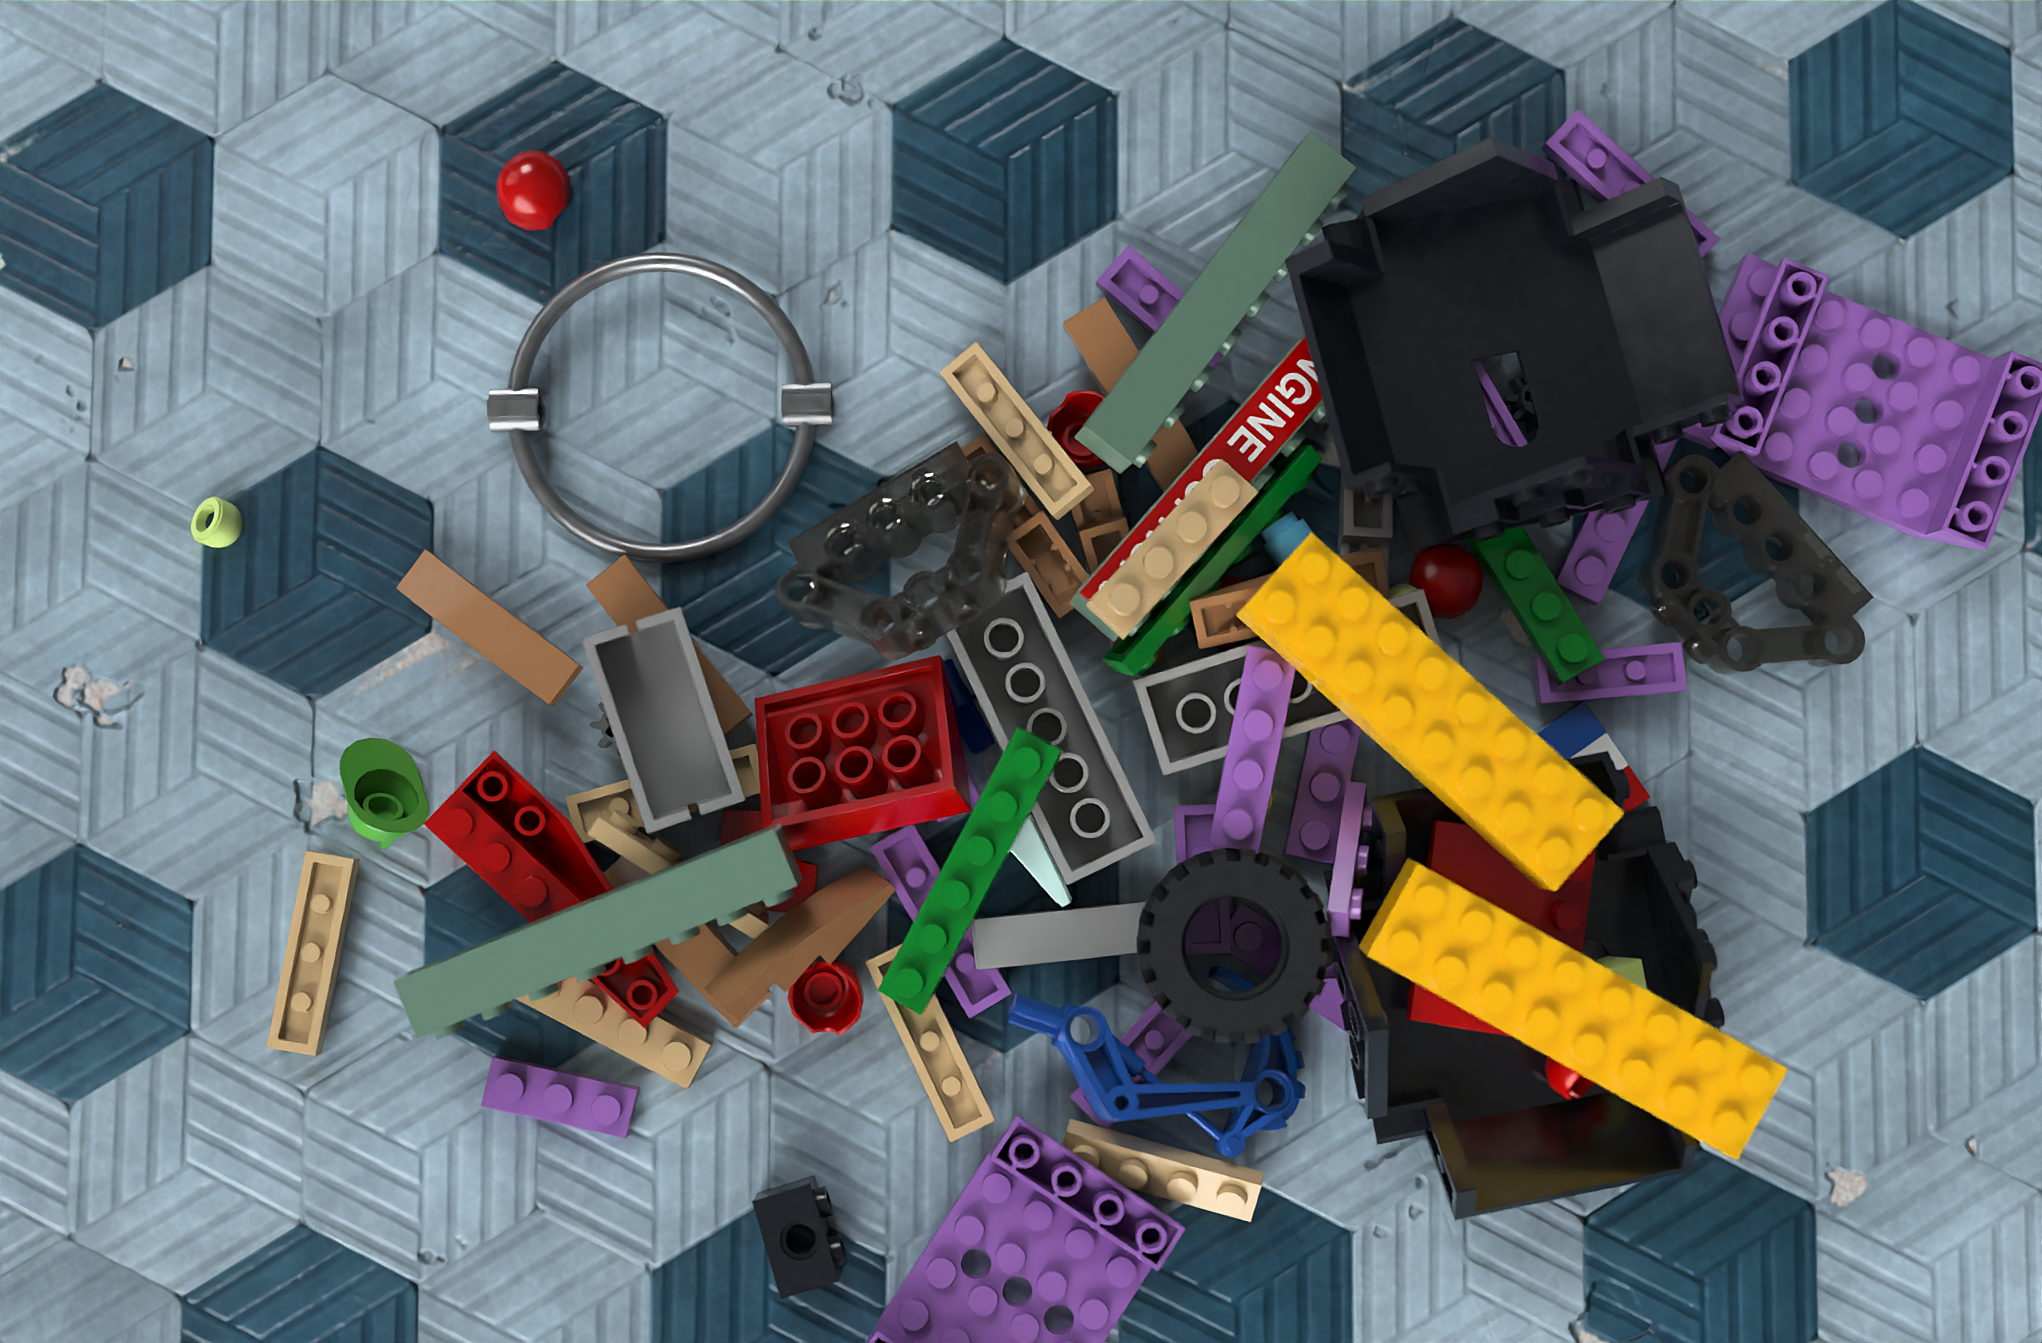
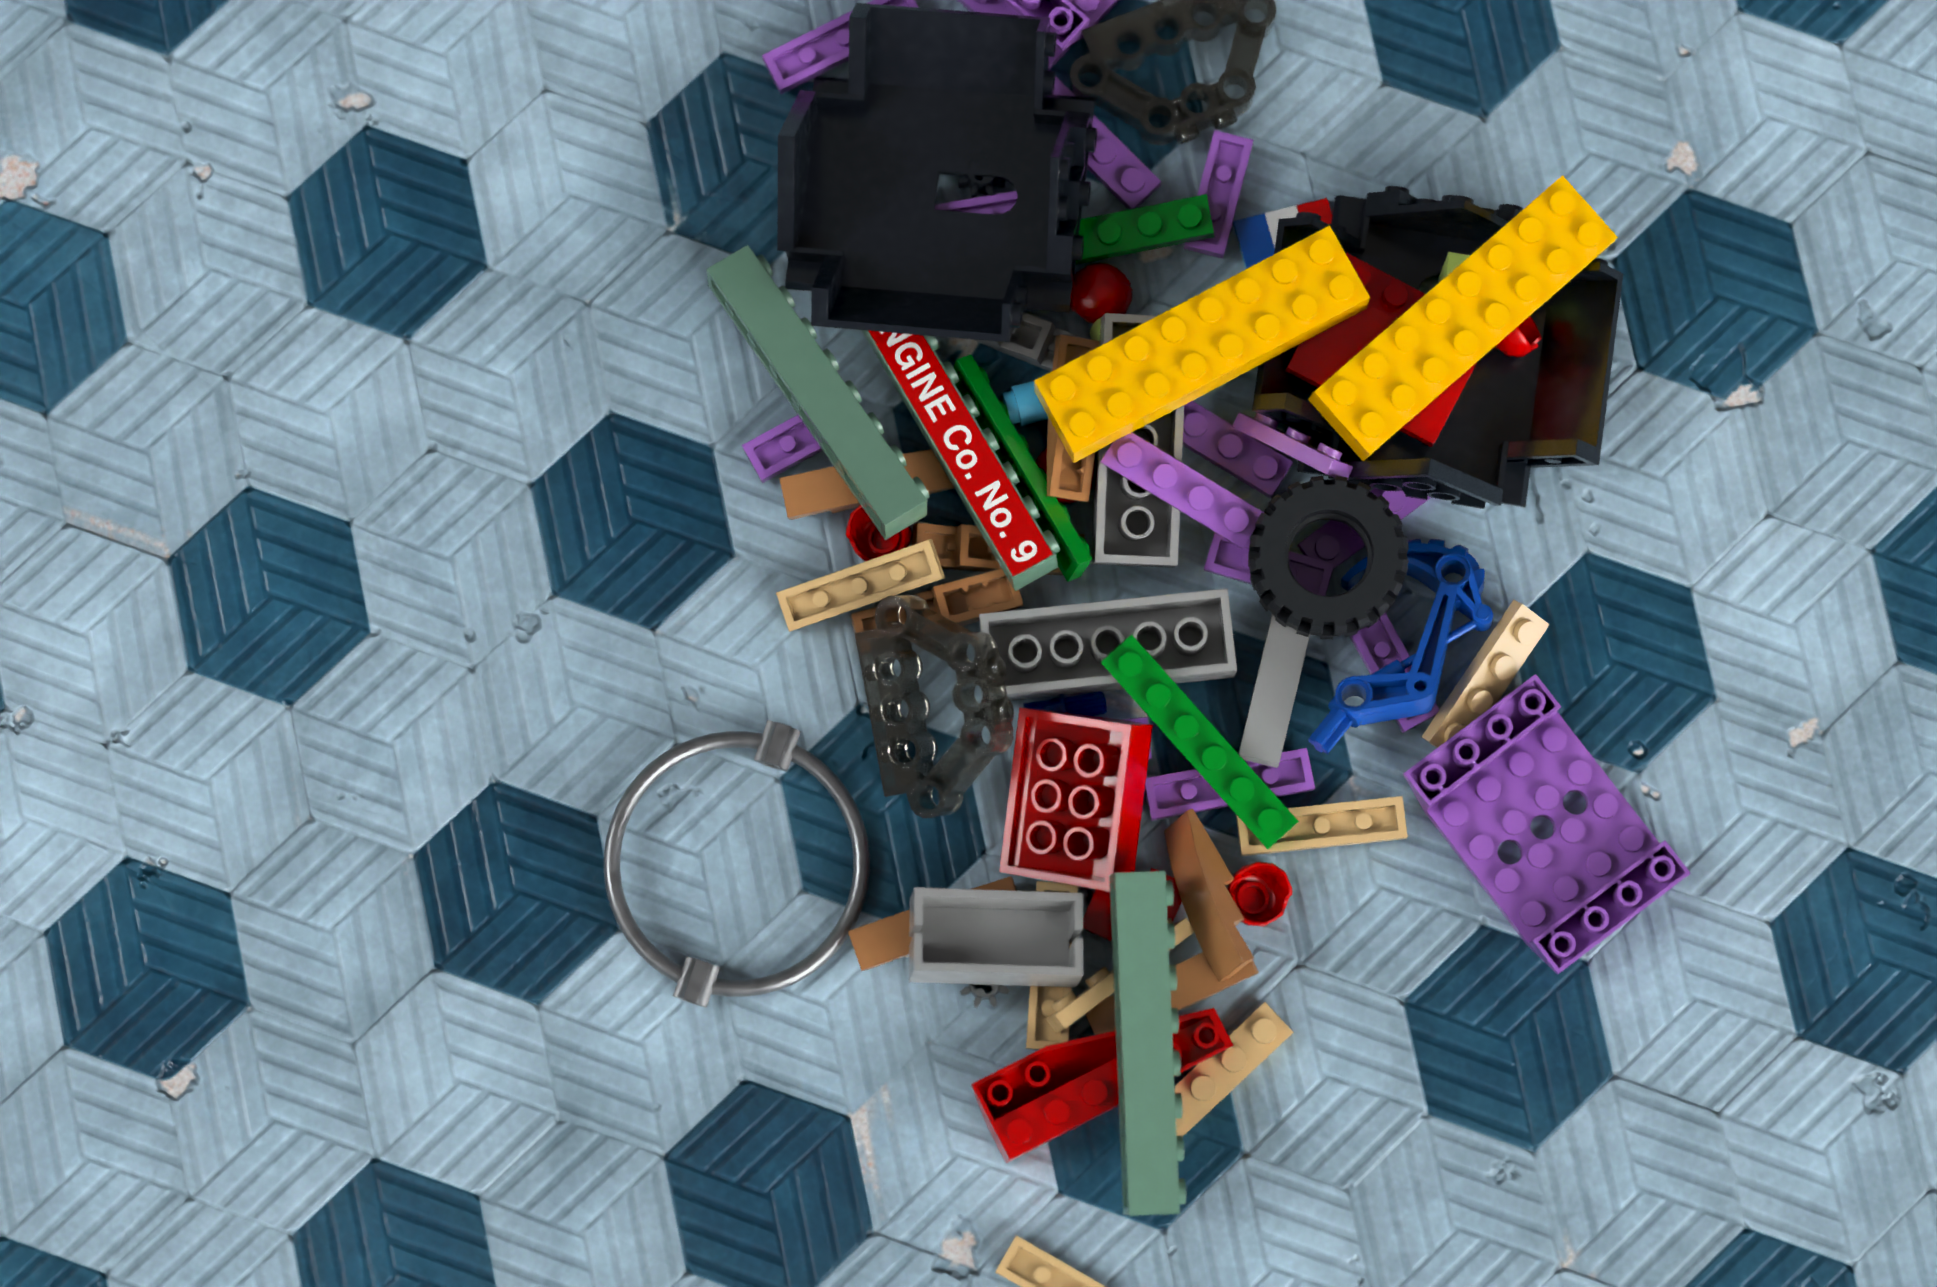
camera: 60 degrees left, 5 degrees down
yellowish green piece [191,496,243,548] -> none
bright green piece [339,738,430,849] -> none
medium nougat slope [396,549,584,707] -> none
medium lavender plate [481,1055,640,1139] -> none
red hair [496,150,571,230] -> none
black brick [752,1175,848,1299] -> none
light aqua slope [1011,814,1072,907] -> none
tan plate [1086,458,1258,640] -> none

